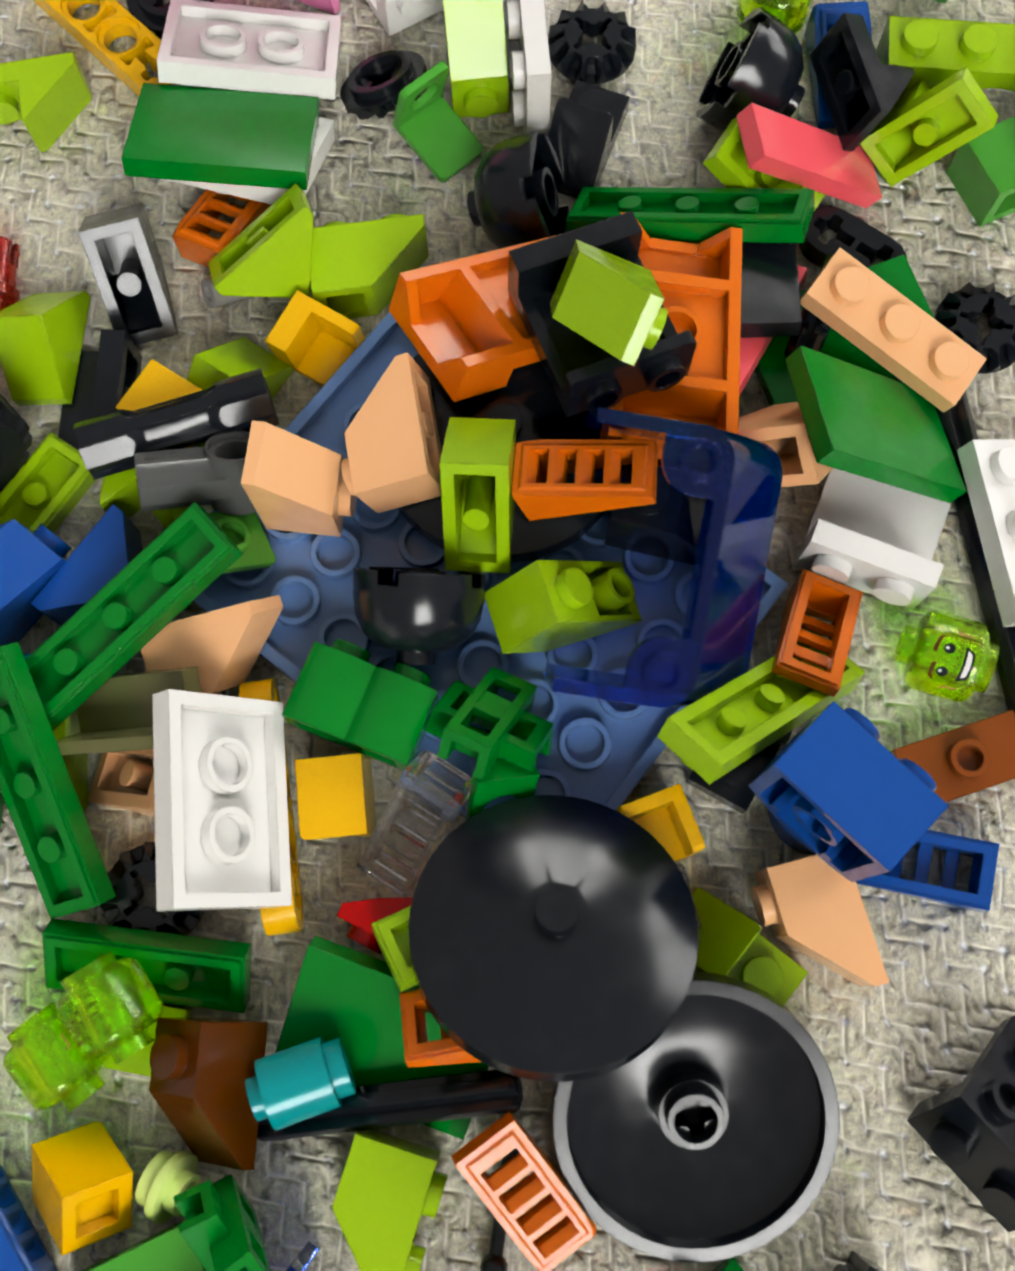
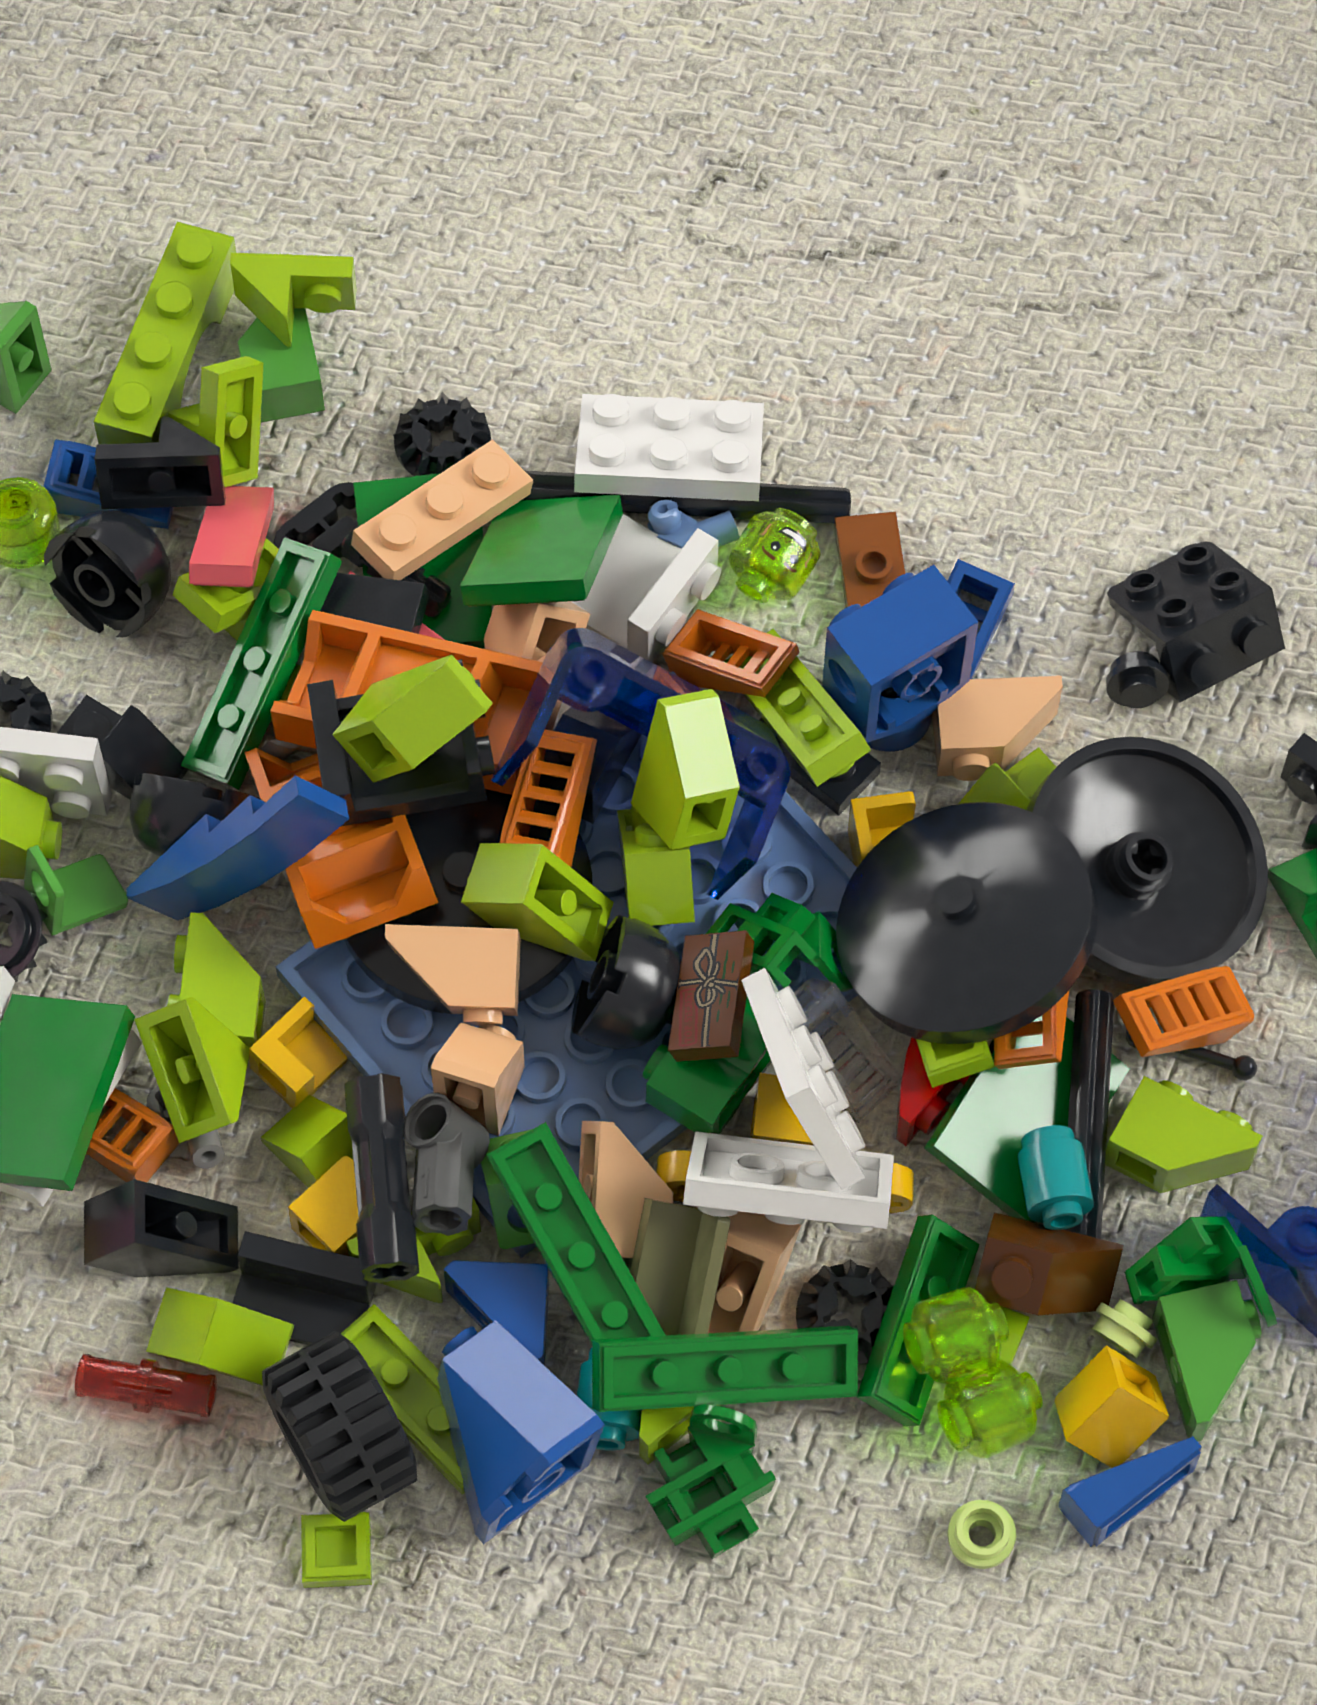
camera: 80 degrees left, 10 degrees down
none -> blue slope [126,775,349,921]
none -> lime slope [631,689,740,850]
none -> medium blue arm [648,500,740,549]
none -> reddish brown tile [668,930,754,1062]
none -> white plate [741,968,865,1190]
none -> black plate [1106,651,1169,708]

